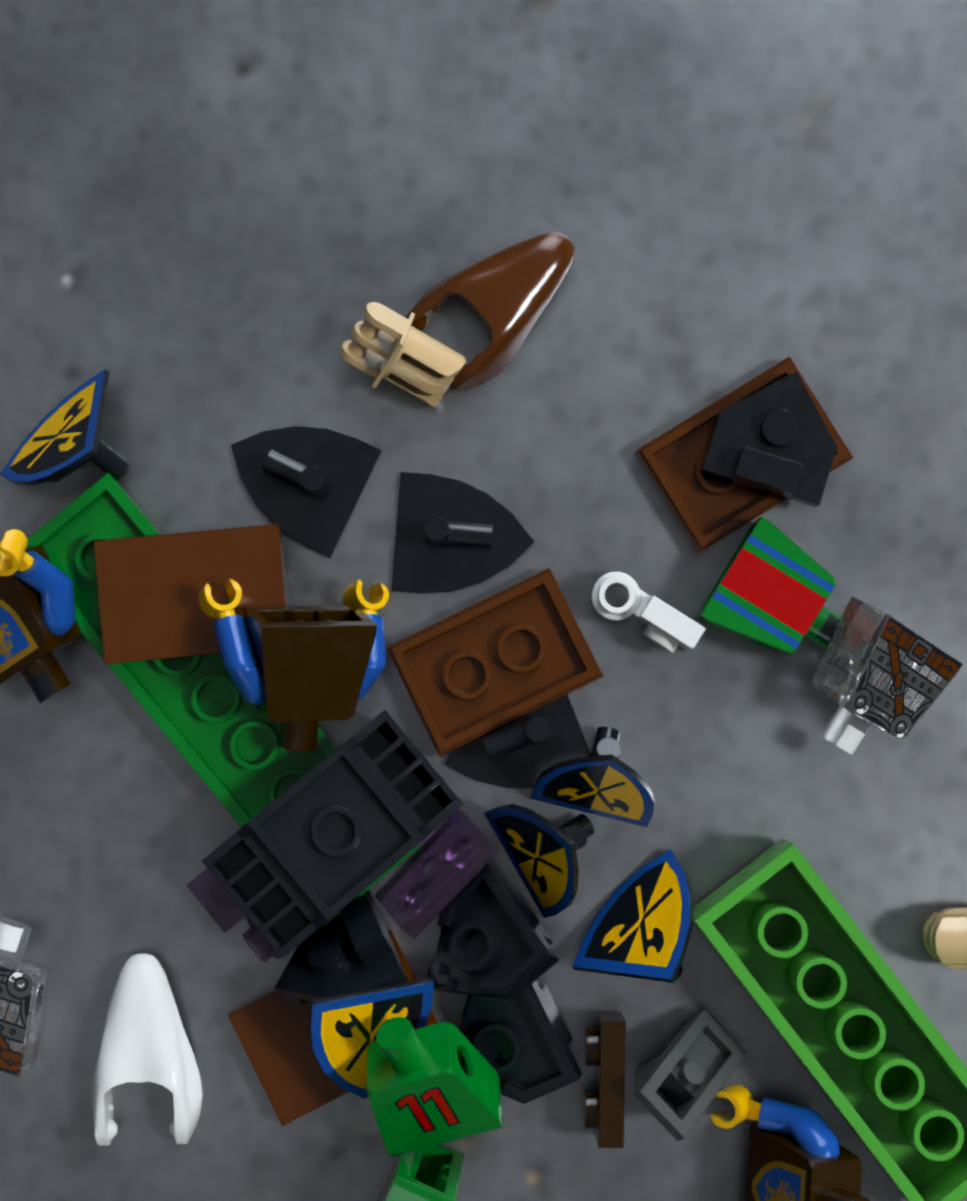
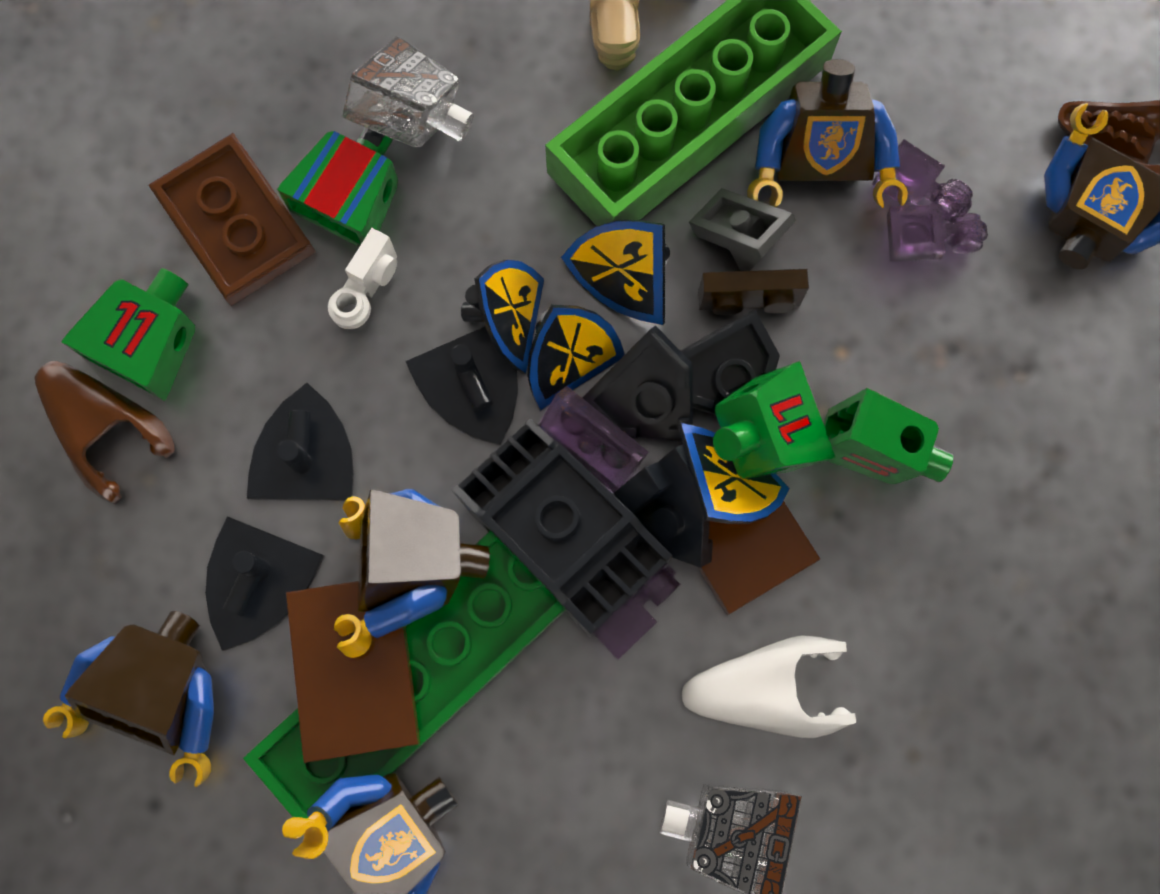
camera: 90 degrees left, 10 degrees down
shield [0,369,129,485] -> none
tan arm [340,302,466,408] -> none
reddish brown tile [386,568,603,757] -> none
black plate [700,371,837,507] -> none
none -> dark brown torso [43,611,214,788]
none -> green torso [61,268,195,401]

